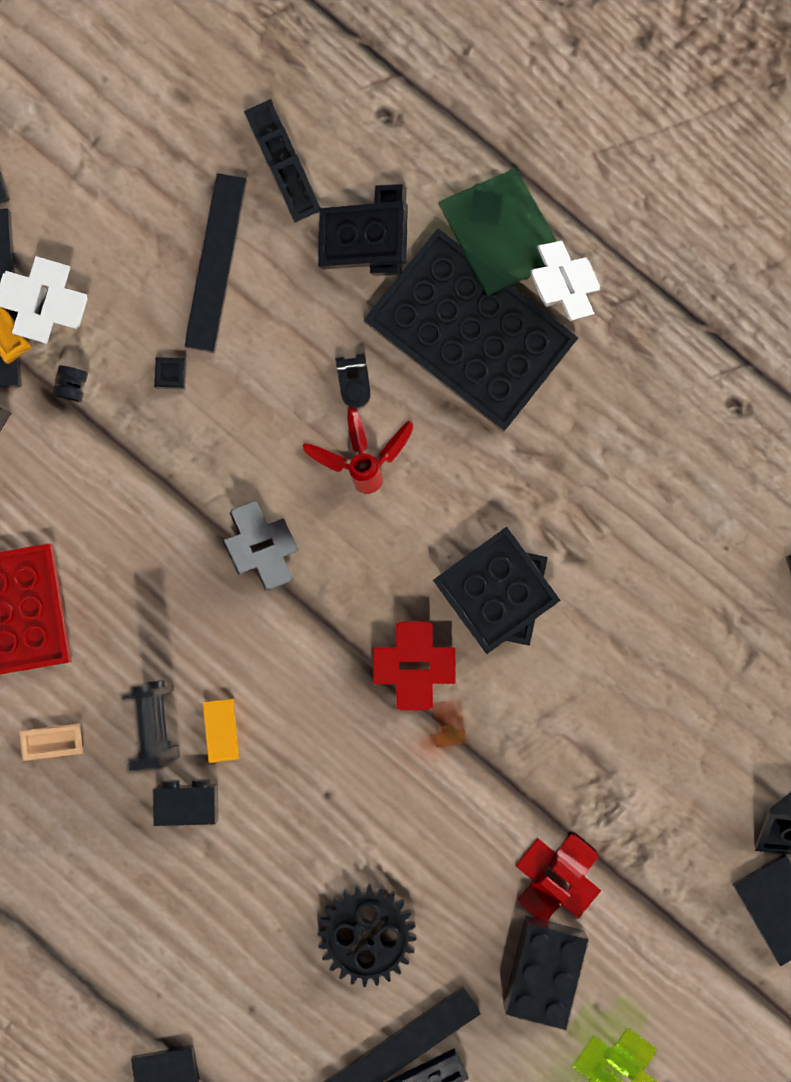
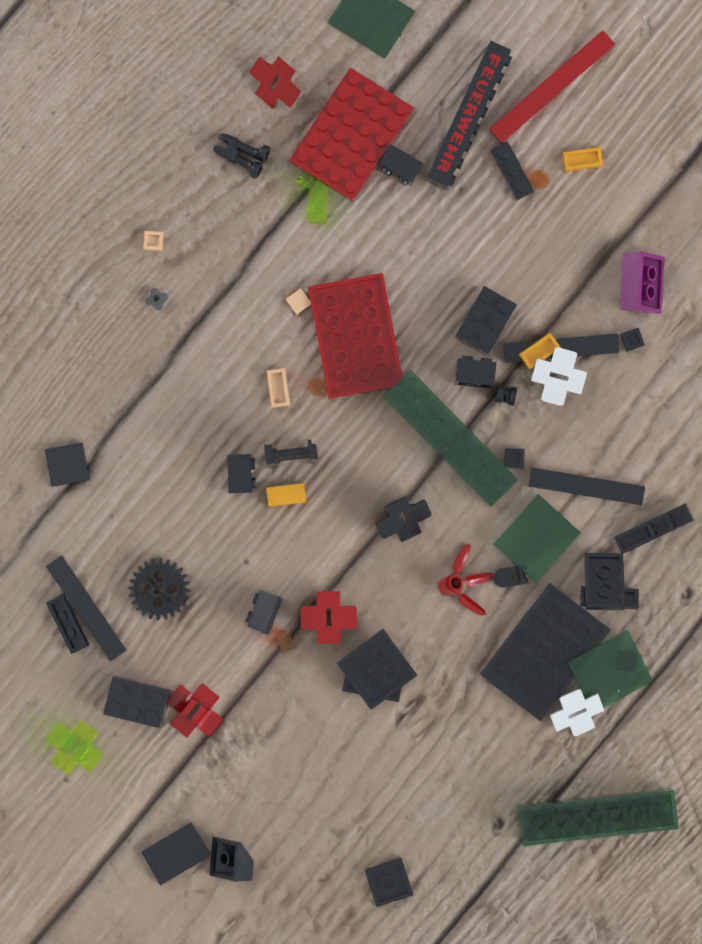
camera: 95 degrees right, 0 degrees up
none -> black slope [246,590,283,635]
none -> clear orange plate [308,377,327,396]
none -> clear green brick [382,369,518,507]
none -> black brick [454,355,497,389]
none -> clear green piece [493,494,581,583]
none -> clear green brick [517,788,679,846]

